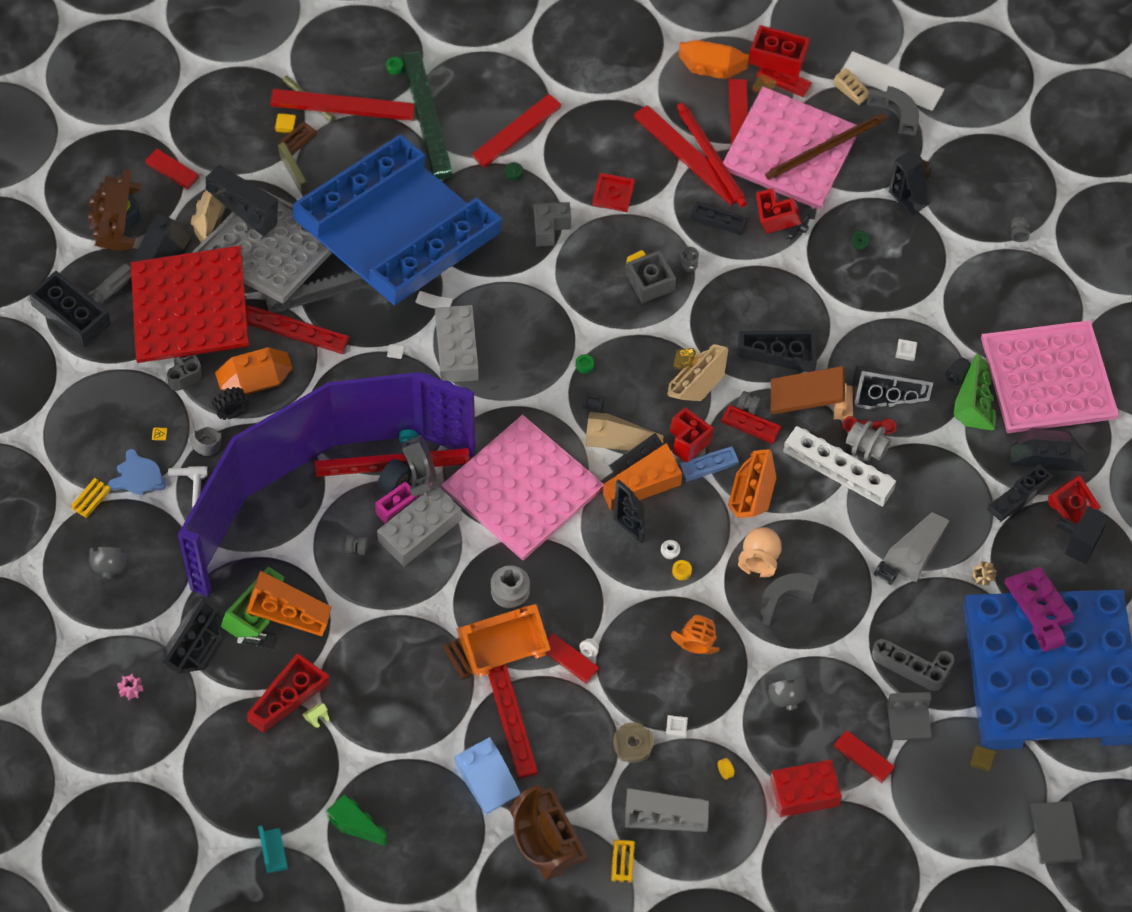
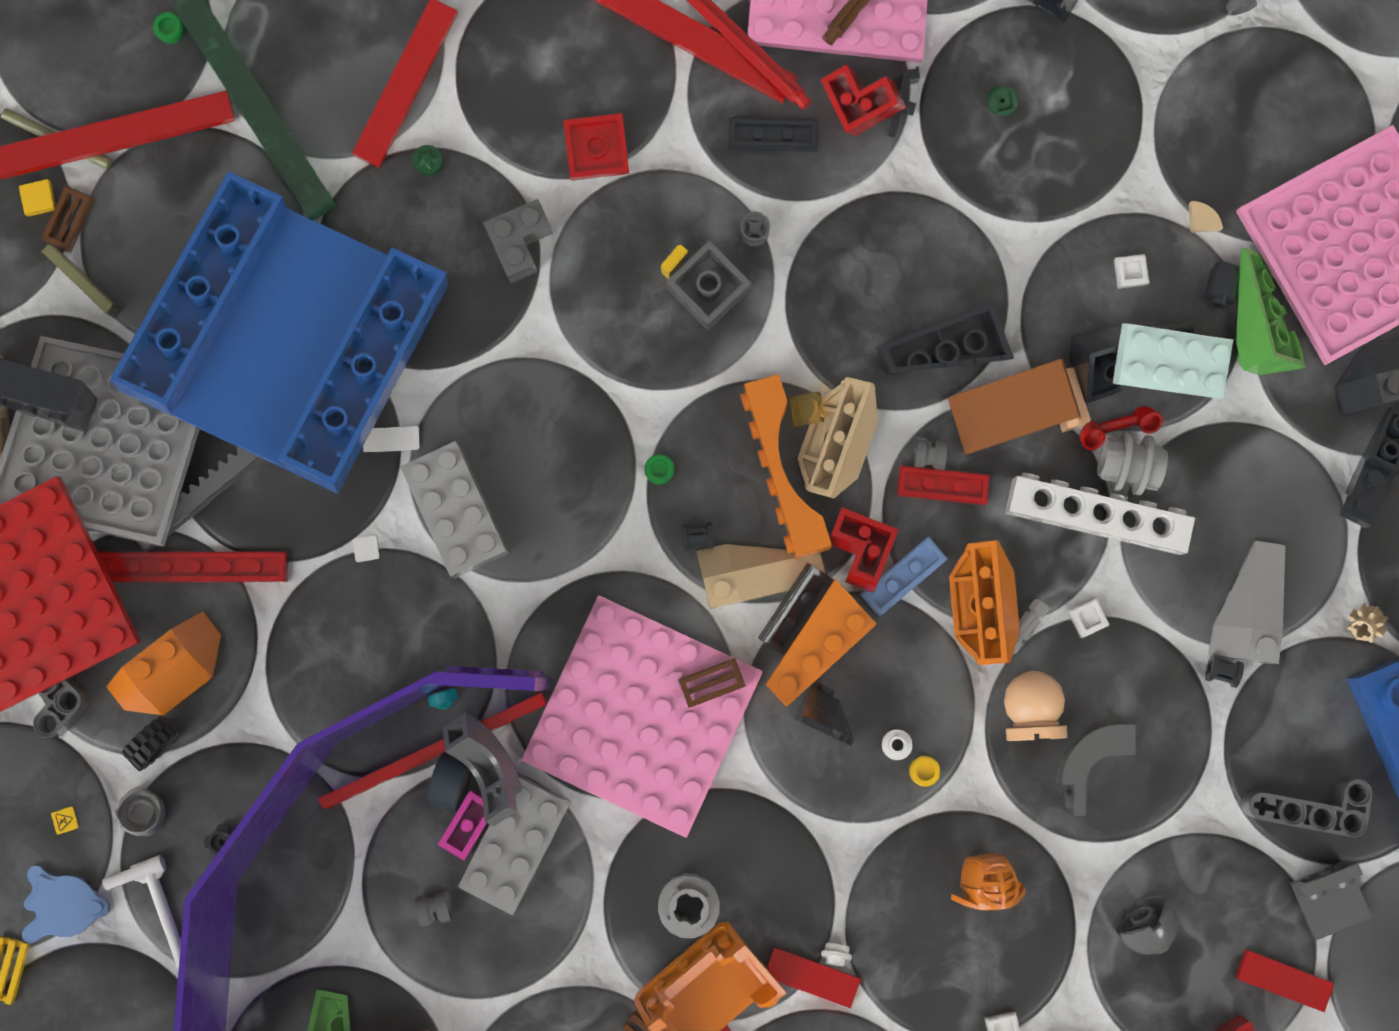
camera: 20 degrees left, 25 degrees up
none -> reddish brown tile [678,658,746,708]
none -> orange arch [740,374,832,560]
none -> light grey axle [1013,599,1049,654]
none -> white tile [1067,598,1109,638]
none -> light aqua plate [1113,323,1233,399]
none -> tan tile [1189,201,1223,233]

